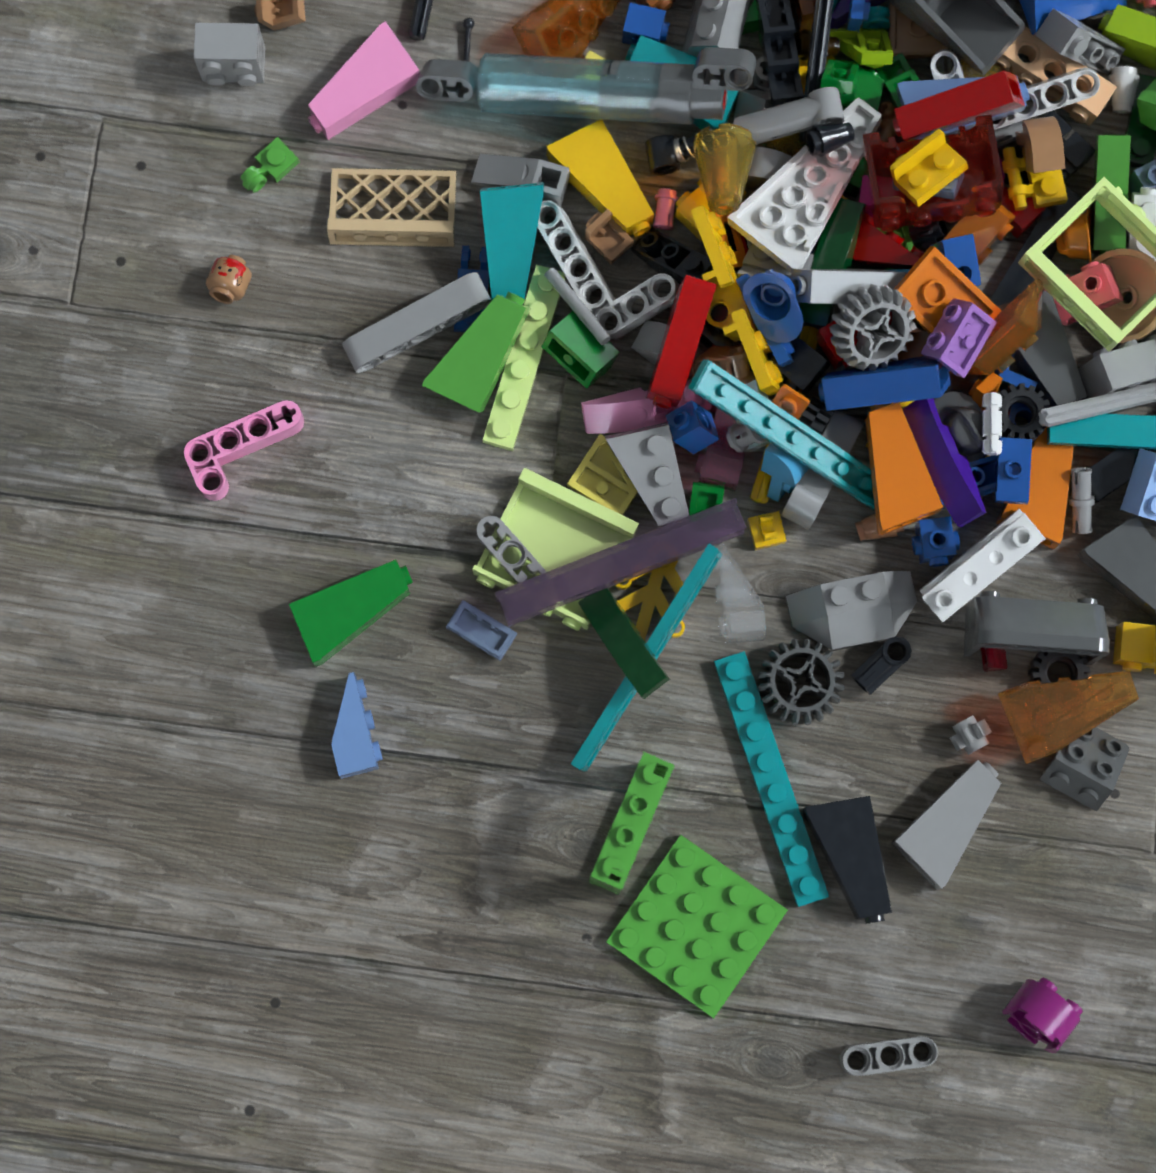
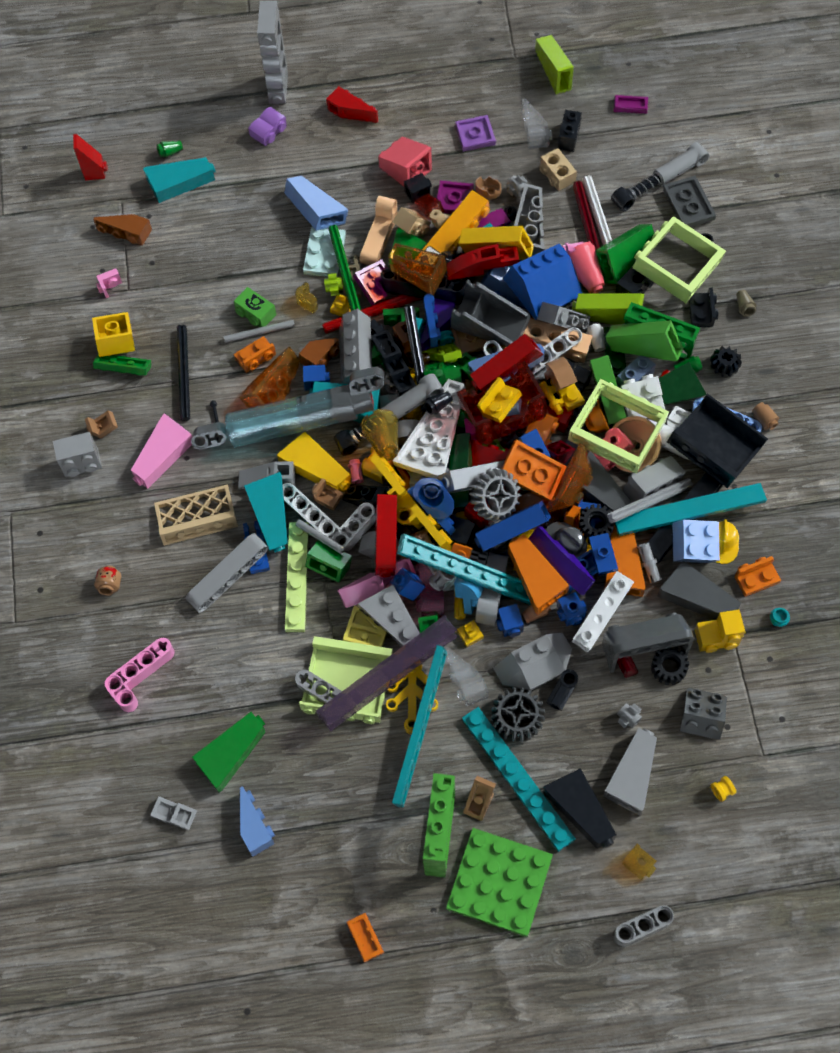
camera: 10 degrees left, 15 degrees down
bright green plate [241,137,300,193] -> none
bright green slope [422,292,531,412] -> none
sand blue plate [446,600,517,662] -> none
dark green slope [578,583,670,699] -> none
medium lavender bracket [921,298,997,378] -> none
white axle [982,392,1002,456] -> none
clear orange wedge [998,671,1139,764] -> none
magenta brick [1002,977,1083,1053] -> none
none -> light grey slope [150,796,197,830]
none -> orange plate [346,912,384,963]
none -> medium nougat slope [463,776,496,821]
none -> blue brick [496,604,524,637]
none -> dark red slope [546,440,575,465]
none -> clear yellow brick [622,844,657,880]
none -> yellow wheel [710,776,736,802]

